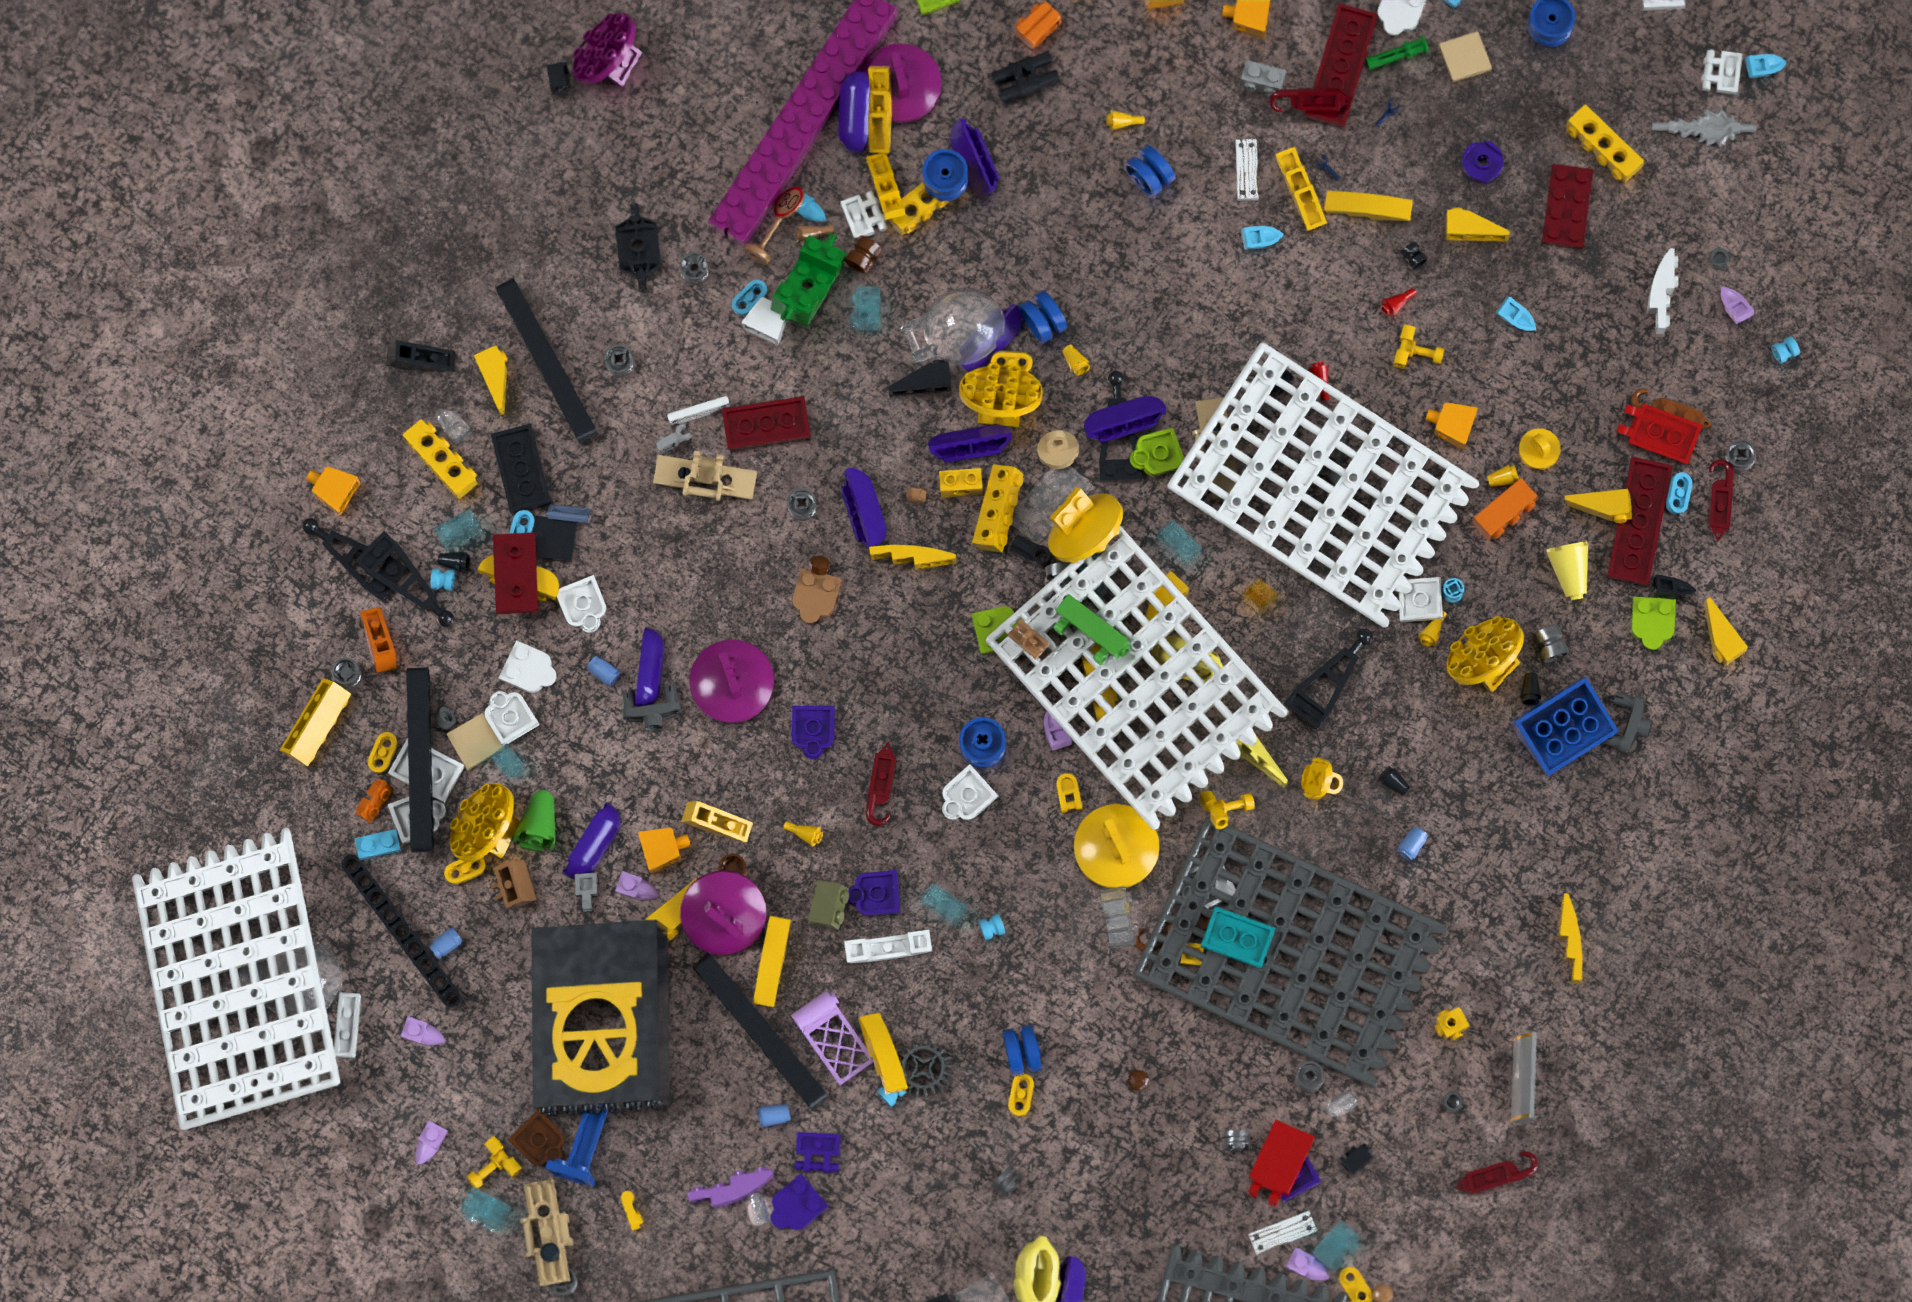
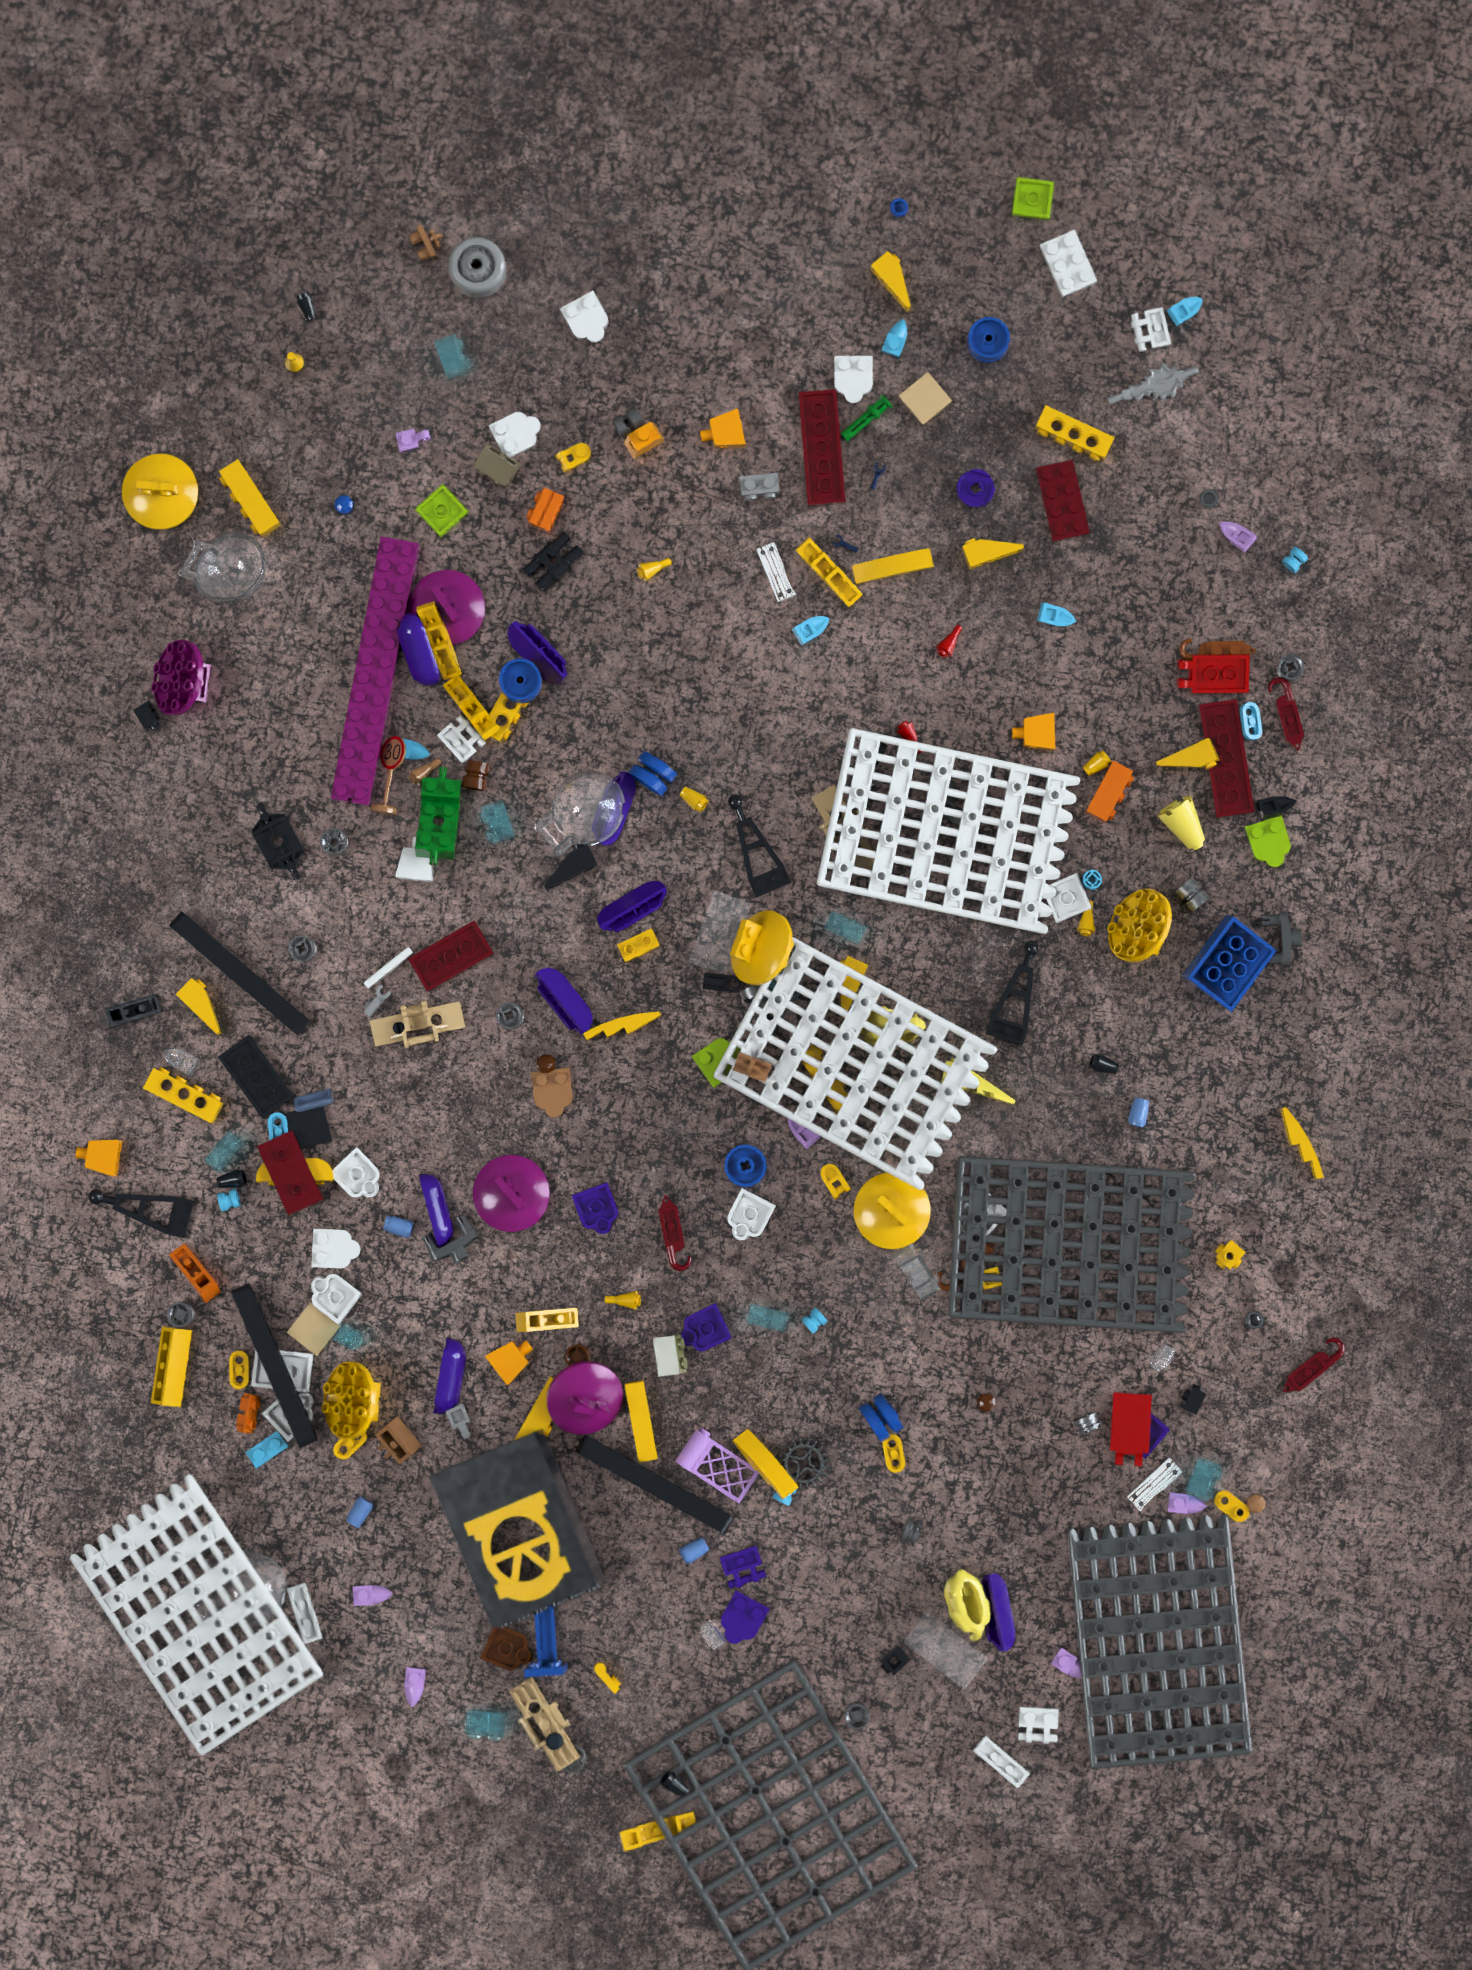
camera: 25 degrees left, 10 degrees up
black beam [341,855,463,1011] -> none
black plate [354,531,454,627] -> none
dark grey tile [434,707,456,729] -> none
yellow bar [466,1136,522,1190] -> none
bright green cone [513,790,556,852] -> none
lavender plate [615,871,660,900] -> none
medium lavender slope [688,1167,774,1208] -> none
medium azure plate [732,280,768,316] -> none
white slope [844,930,932,963] -> none
medium nougat tile [906,487,926,503] -> none
yellow bracket [959,363,1043,427] -> none
yellow brick [972,464,1024,553] -> none
yellow plate [991,351,1033,374] -> none
tan tile [1037,430,1079,469] -> none
bright green brick [1053,594,1131,666] -> none
dark purple brick [1084,396,1166,442] -> none
blue wheel [1124,144,1176,198] -> none
lime plate [1130,427,1184,477] -> none
yellow bar [1199,791,1255,829] -> none
teal tile [1200,906,1276,969] -> none
clear yellow piece [1241,578,1279,617] -> none
dark red plate [1269,88,1353,112] -> none
flat silver wheel [1295,1061,1324,1094] -> none
yellow tile [1301,757,1343,800] -> none
yellow bar [1393,324,1445,369] -> none
black wheel [1399,241,1428,271] -> none
light grey slope [1511,1032,1537,1124] -> none
yellow tile [1519,428,1561,470] -> none
black cone [1520,672,1541,706] -> none
white slope [1647,248,1678,334] -> none
yellow slope [1704,597,1748,666] -> none

